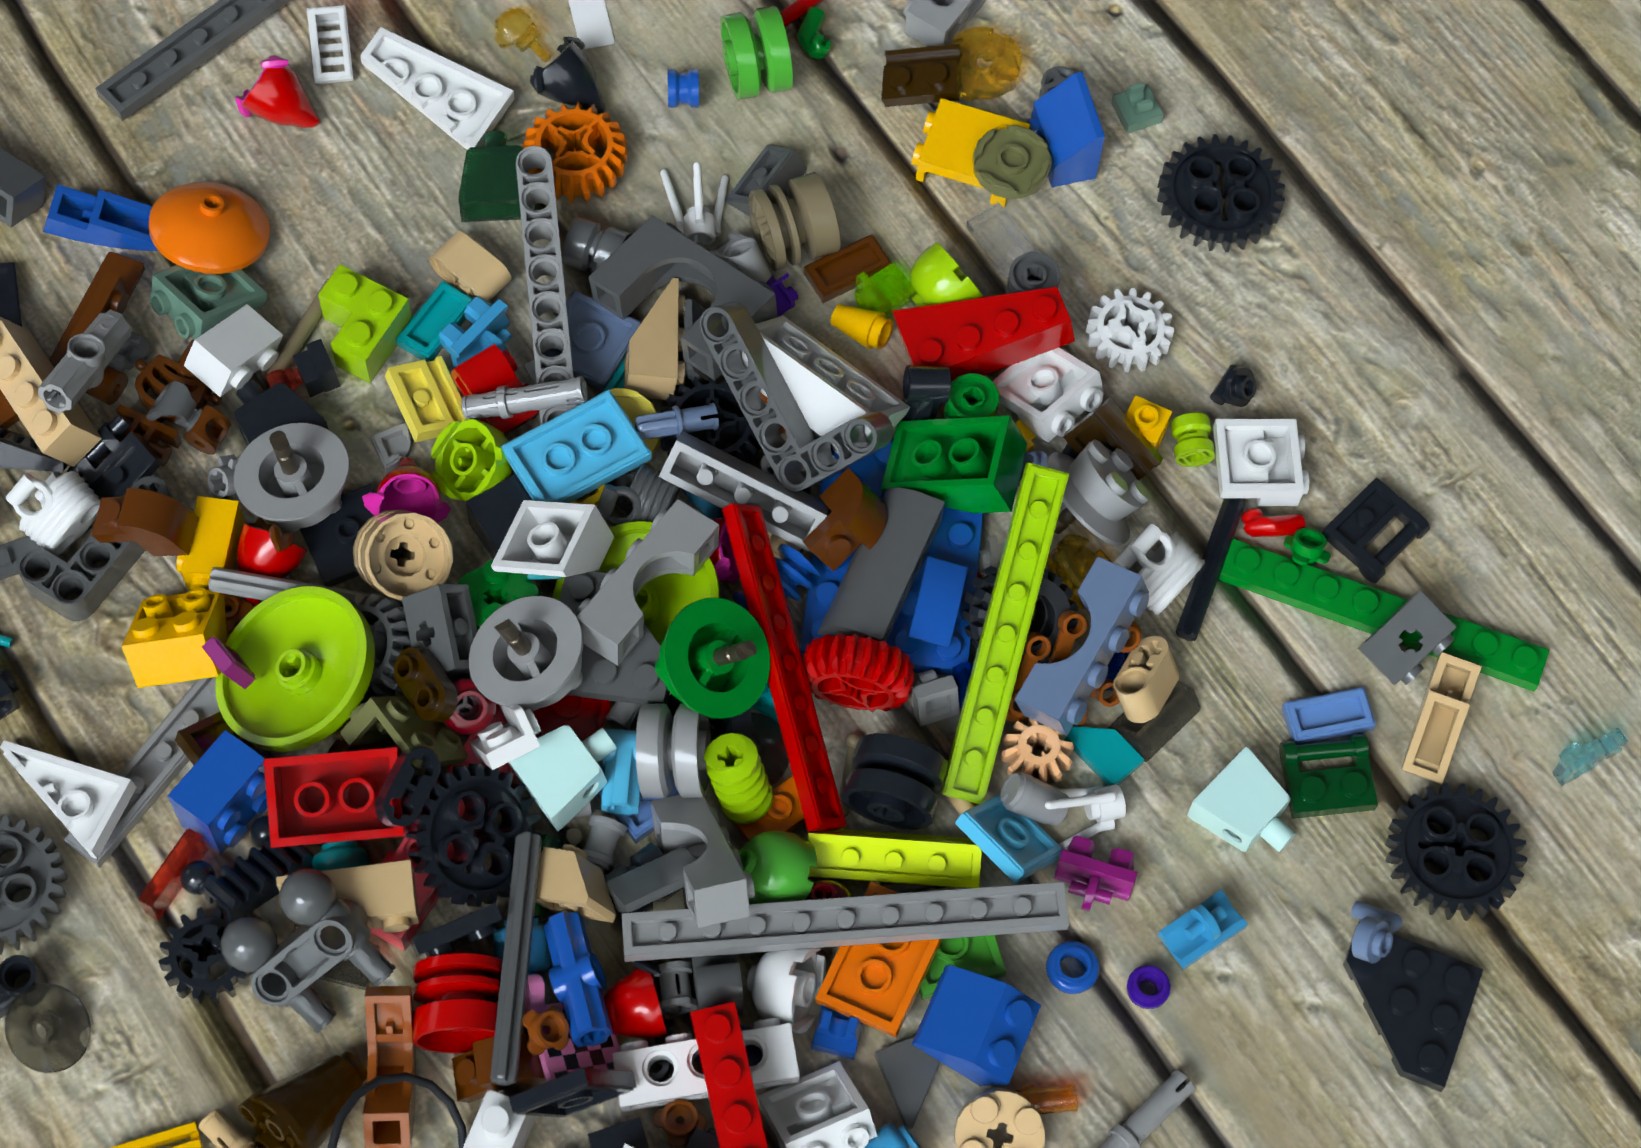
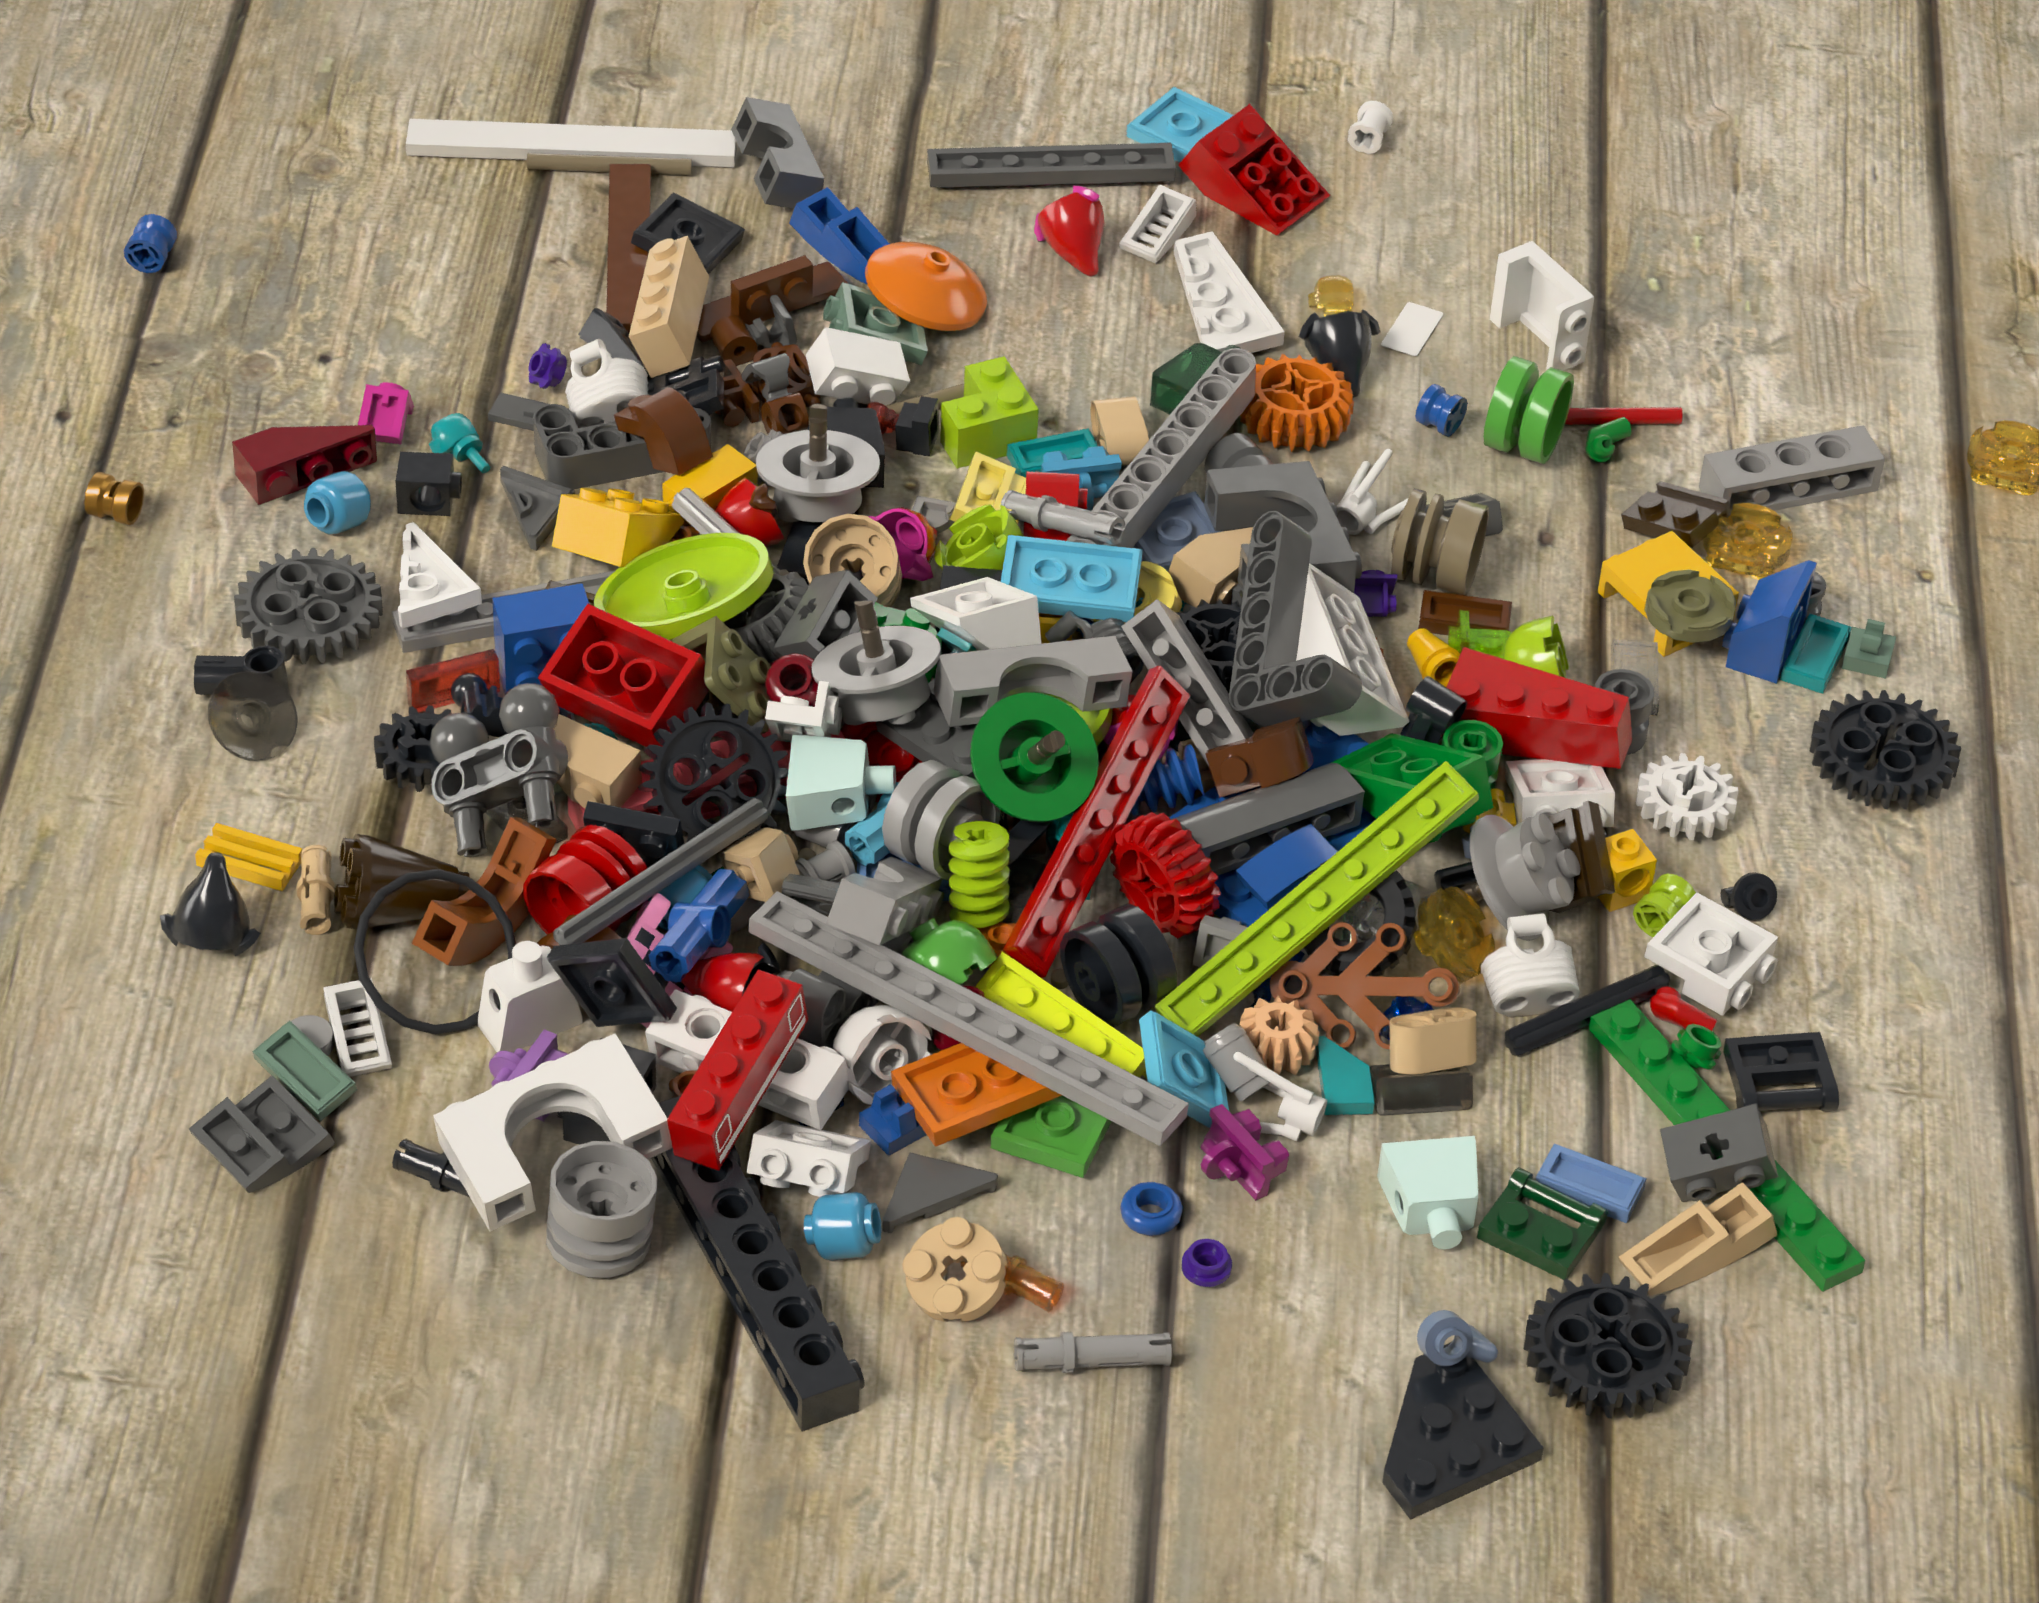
camera: 40 degrees right, 20 degrees down
light grey piece [38,309,132,414] -> none
magenta tile [202,636,256,689] -> none
black beam [375,747,441,827] -> none
dark brown plate [394,648,458,722] -> none
dark orange plate [522,1006,569,1055] -> none
sand blue axle [635,403,719,440] -> none
light grey piece [710,231,771,283] -> none
blue slope [912,965,1041,1086] -> none
sand blue arch [1014,556,1149,735] -> none
dark azure hips [1158,889,1248,970] -> none
clear light blue plate [1552,728,1628,787] -> none
none -> dark grey tile [500,466,575,551]
none -> teal tile [1780,614,1852,694]

